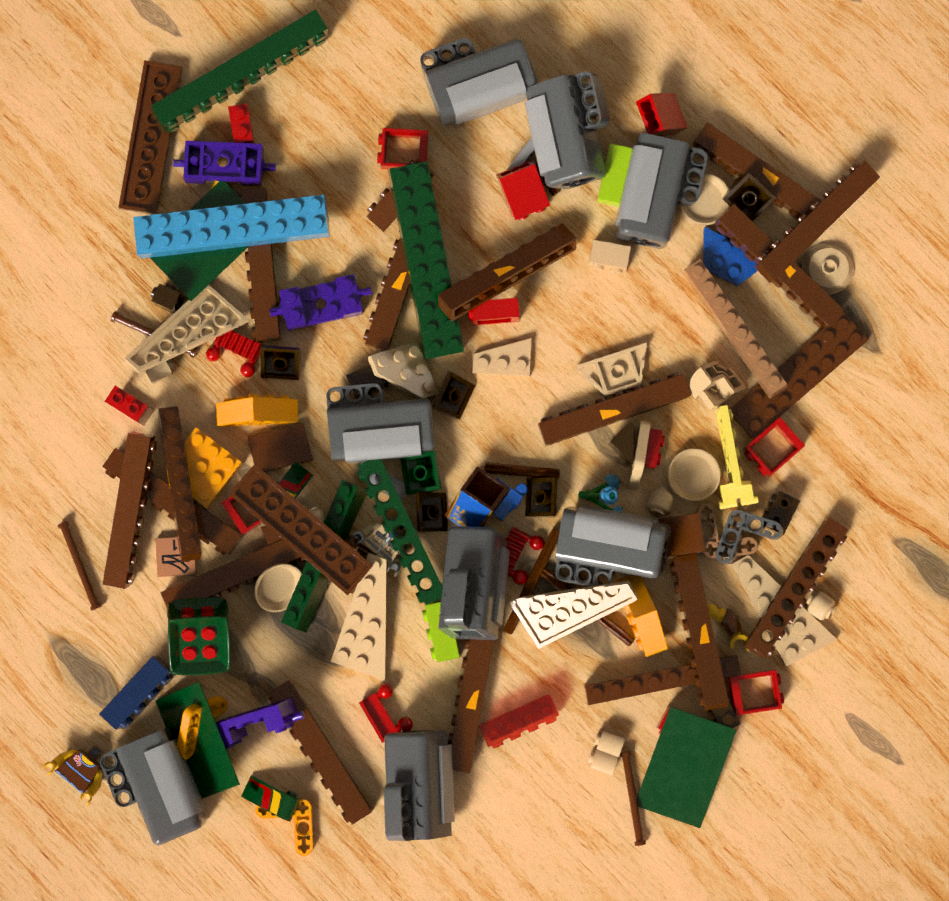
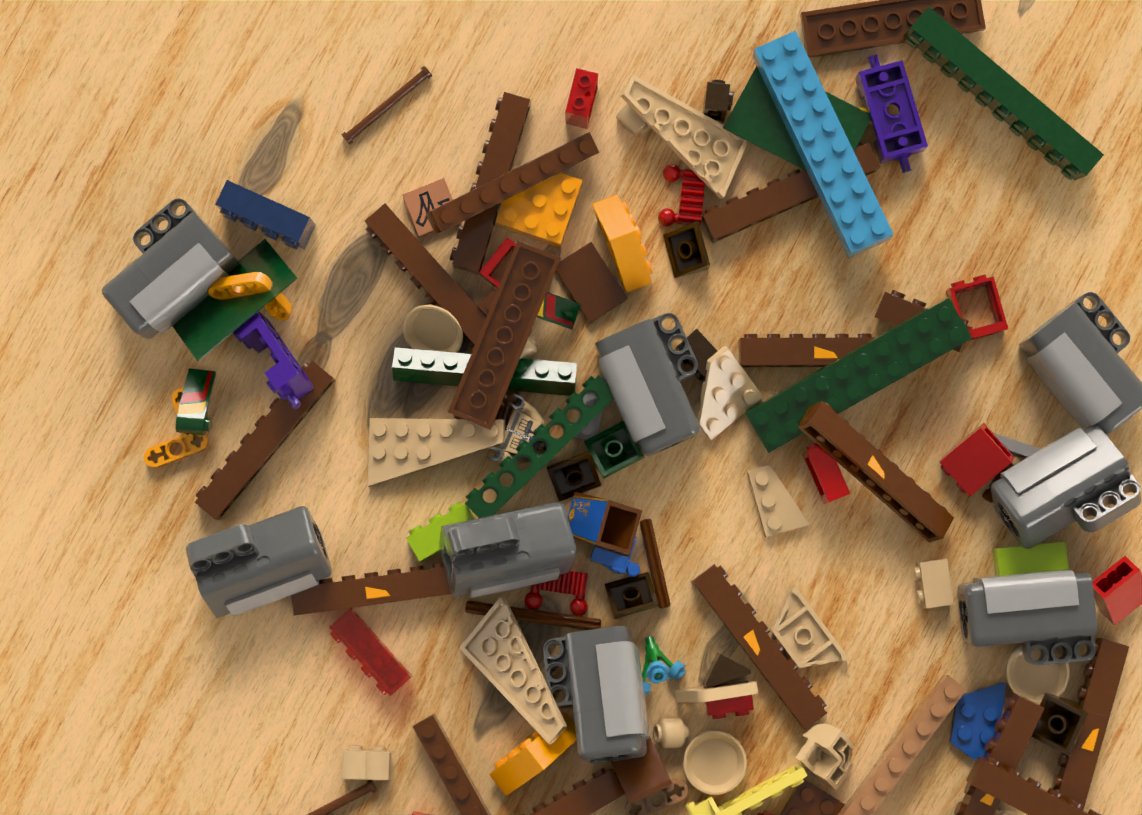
camera: 75 degrees right, 0 degrees up
torso [42,745,103,806] -> none
reddish brown brick [103,431,157,589] -> none
reddish brown bar [110,311,198,358] -> none
dark green piece [167,597,231,675] -> none
red brick [228,103,255,144] -> none
dark purple brick [269,274,372,331] -> none
red gear [359,683,413,743] -> none
dark brown slope [432,370,476,420] -> none
reddish brown axle [541,568,635,646] -> none

